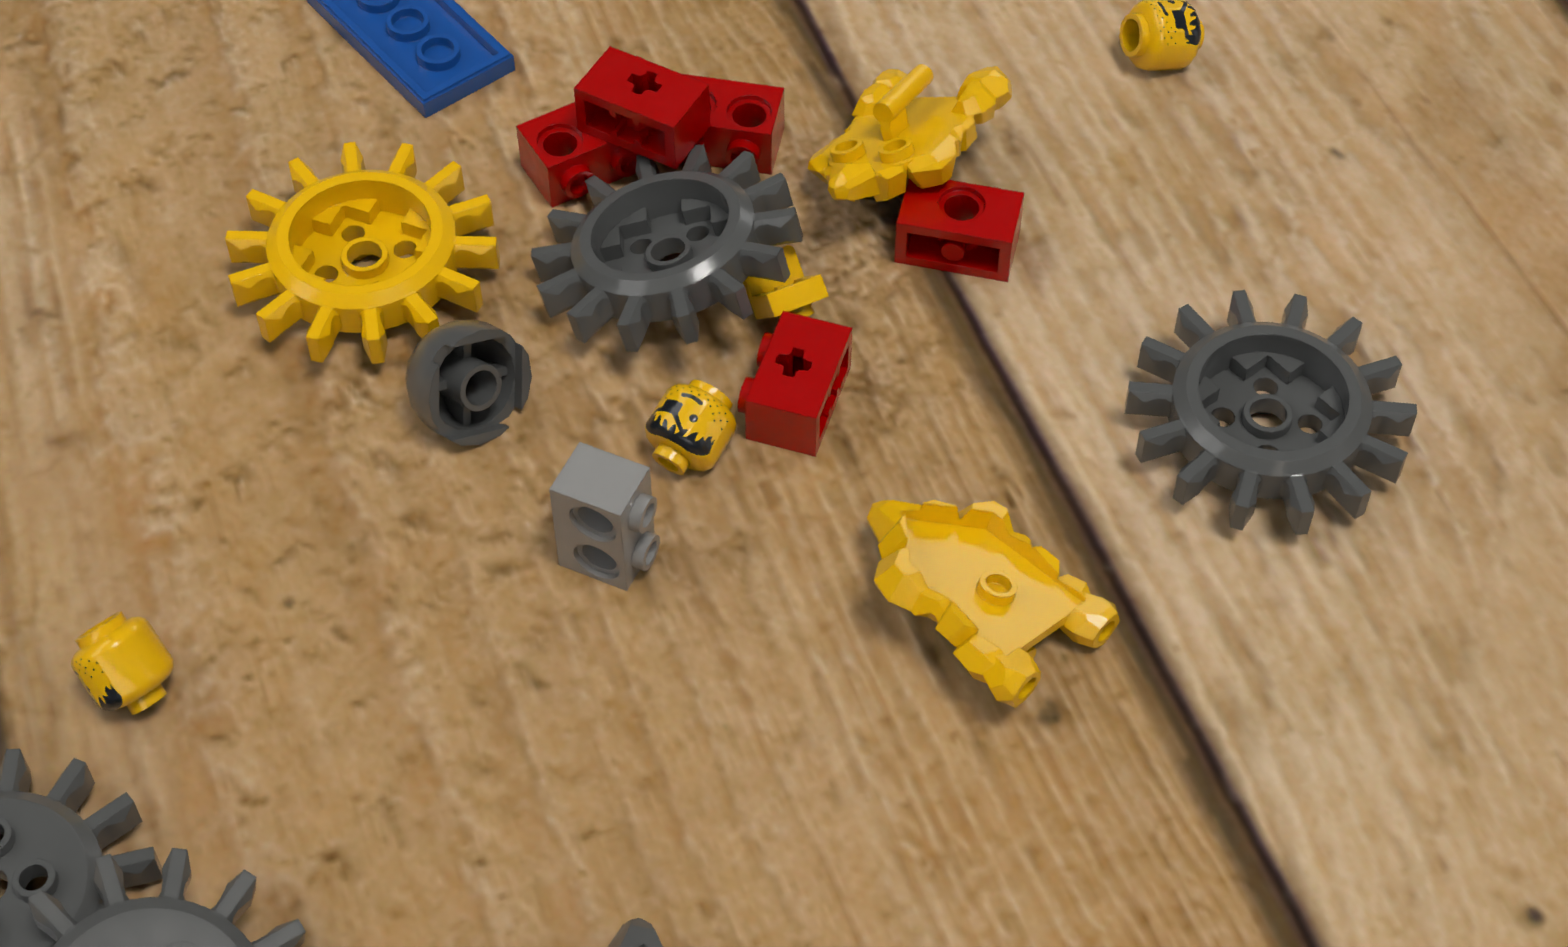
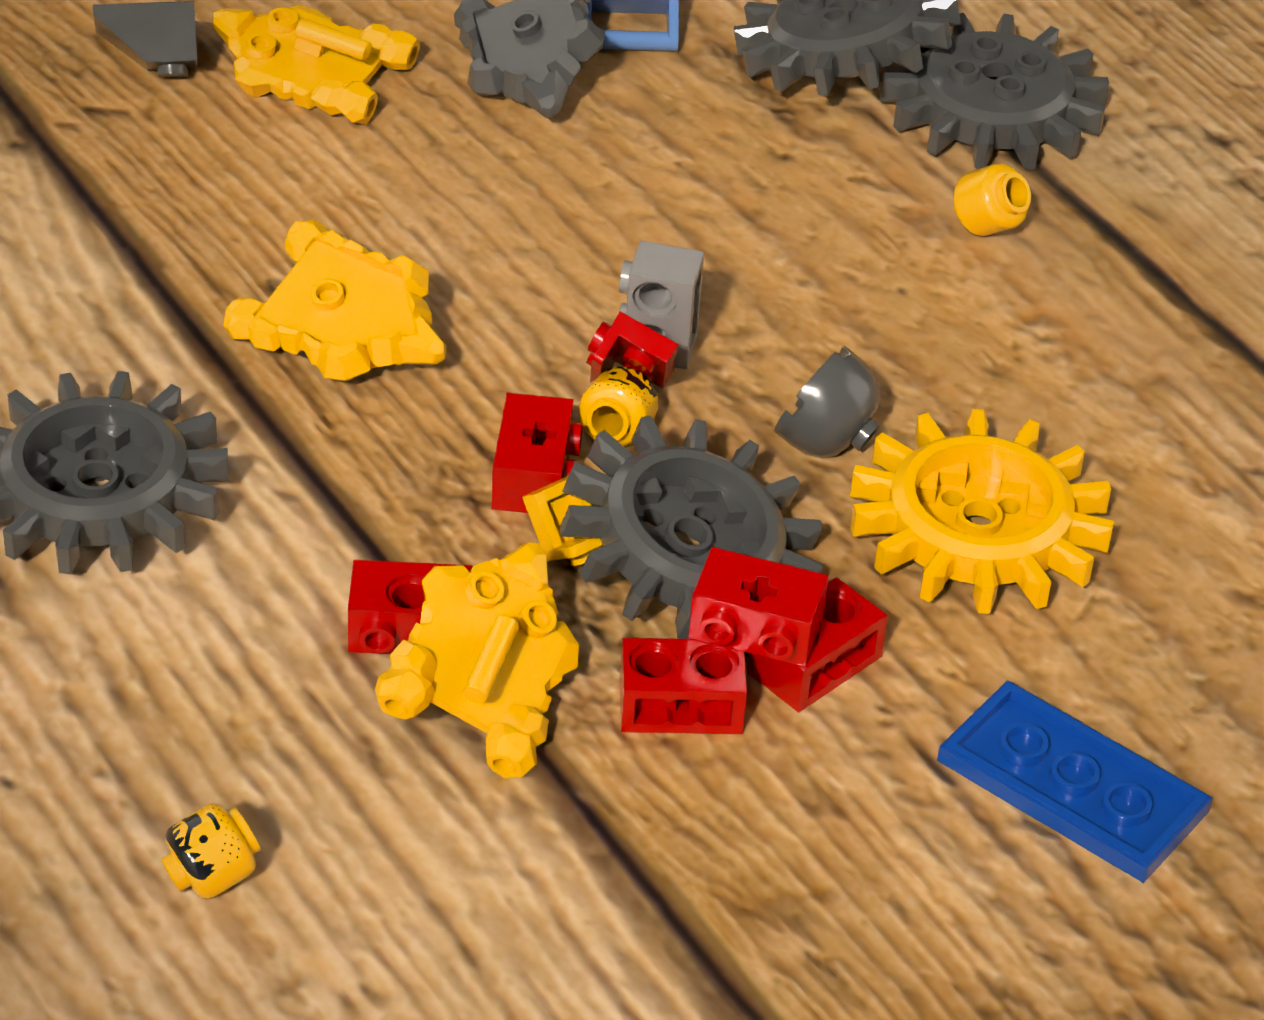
camera: 165 degrees right, 10 degrees down
none -> red bracket [586,311,678,389]

